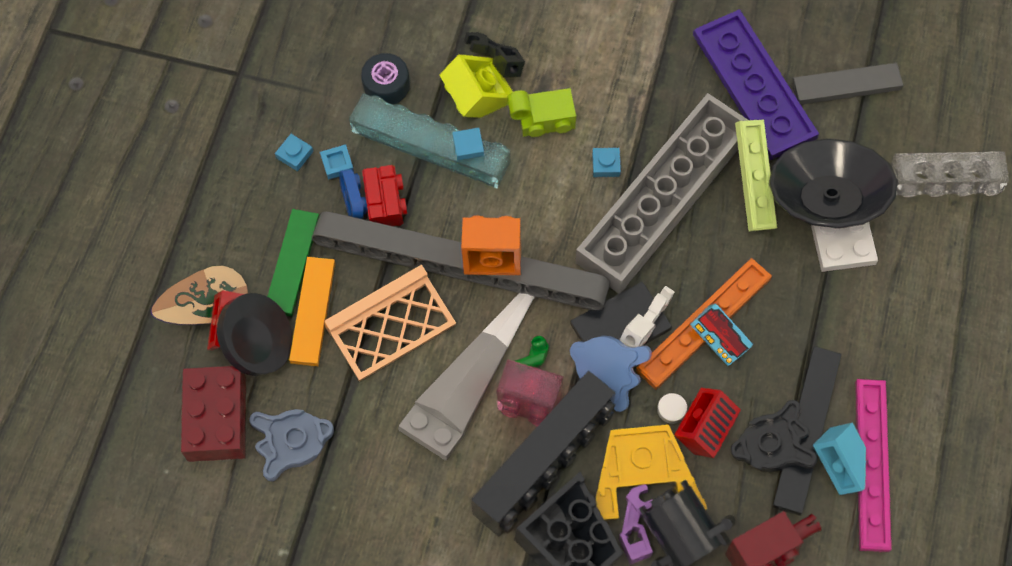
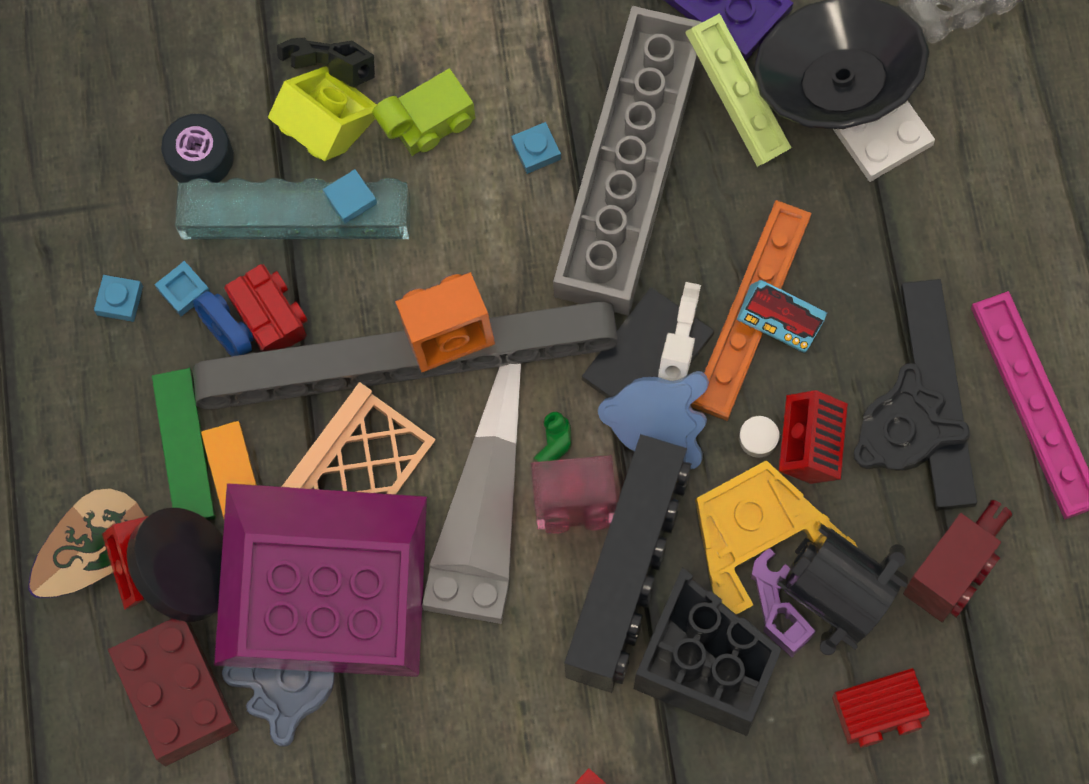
camera: 20 degrees left, 5 degrees up
medium azure slope [813,422,866,495] -> none
none -> magenta piece [214,483,427,677]

